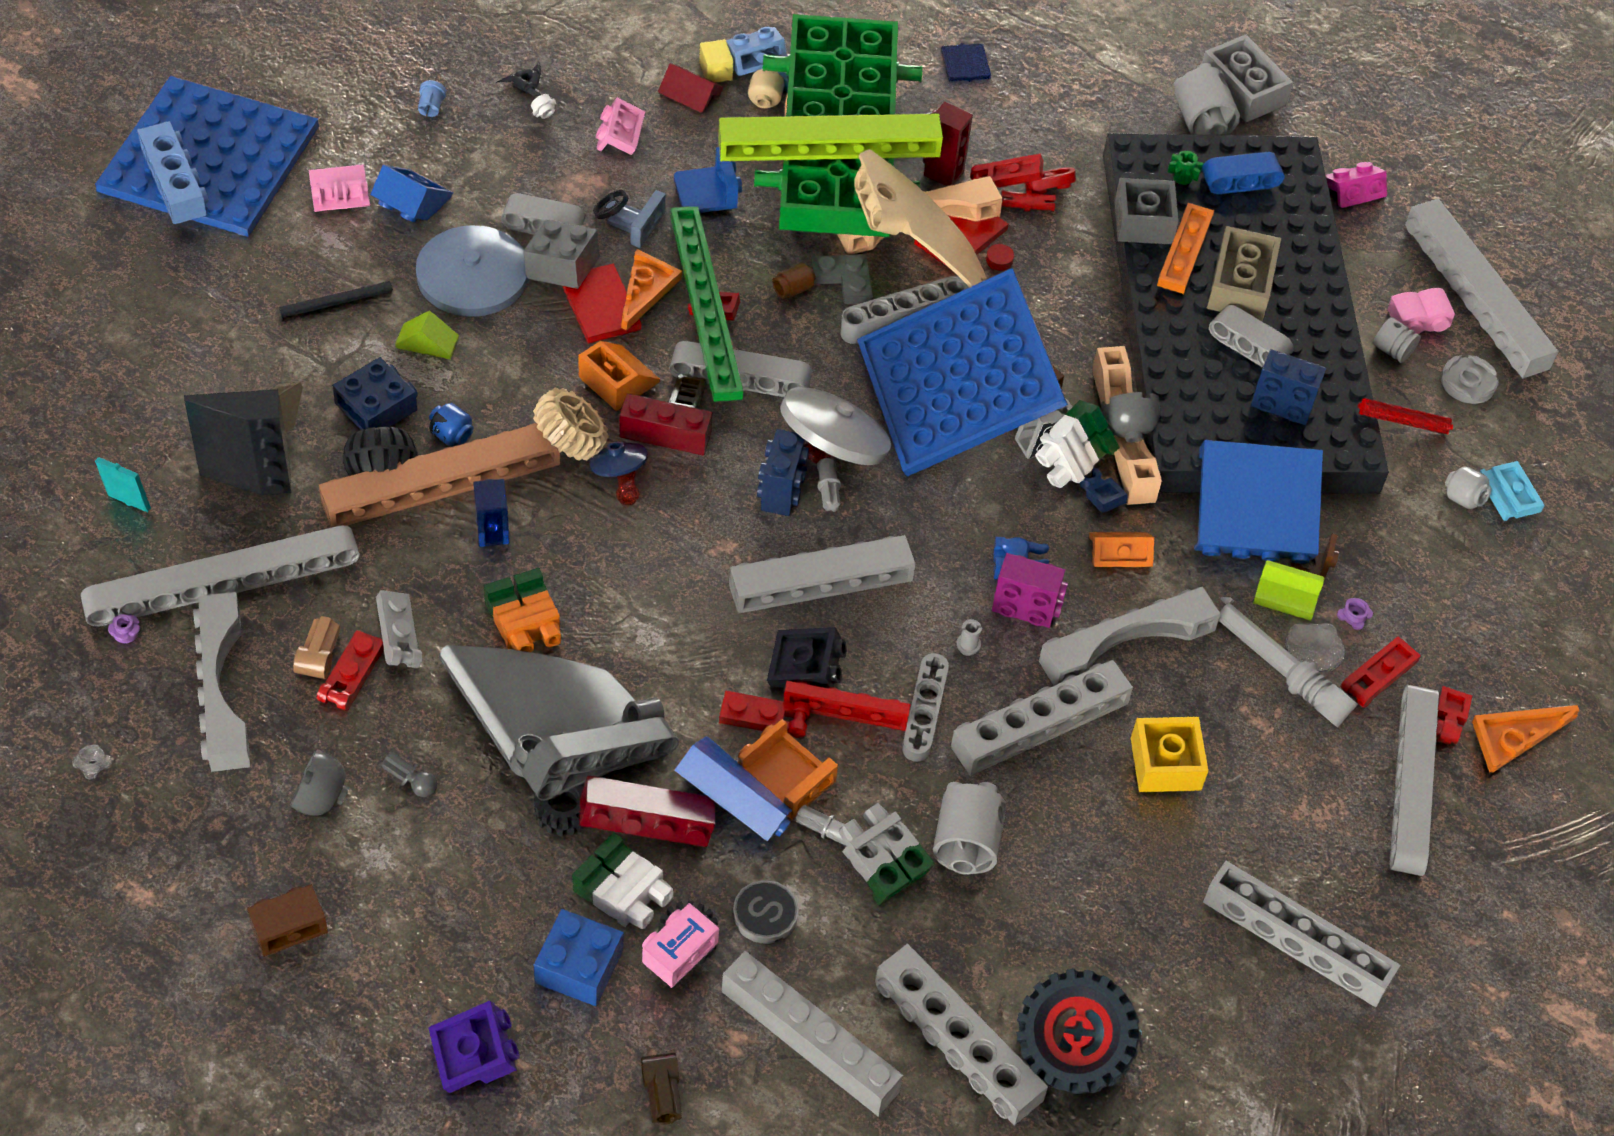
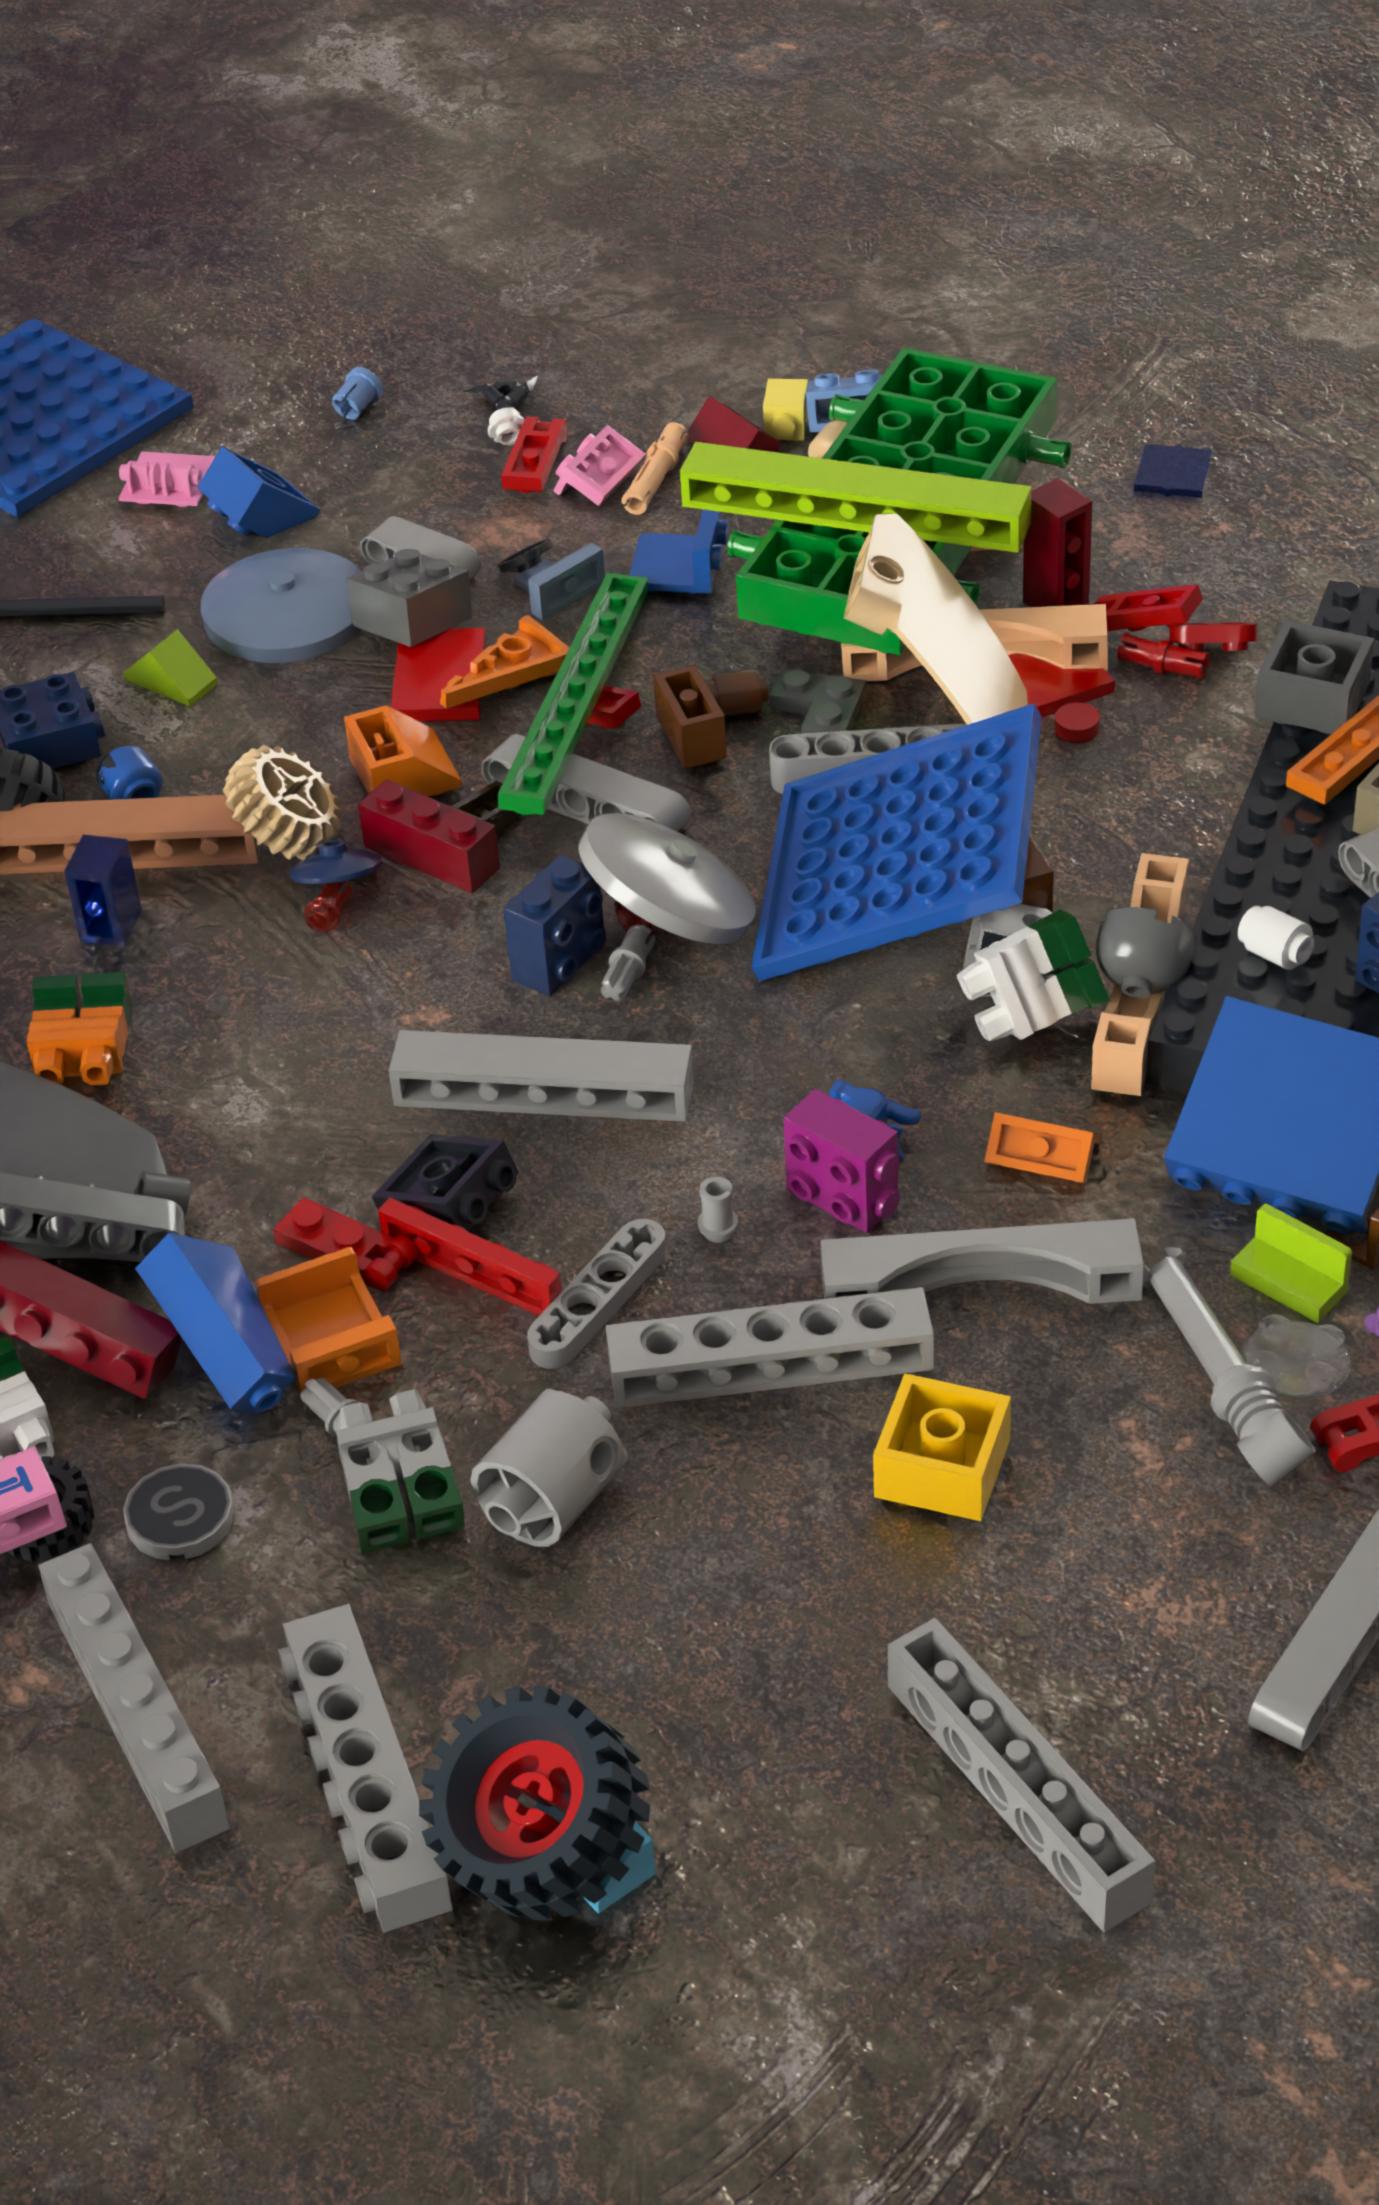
camera: 30 degrees right, 10 degrees down
dark blue plate [1079,468,1127,513] -> none
none -> red plate [501,416,568,493]
none -> light nougat pin [622,422,689,515]
none -> reddish brown brick [653,664,727,769]
none -> white brick [1238,906,1314,970]

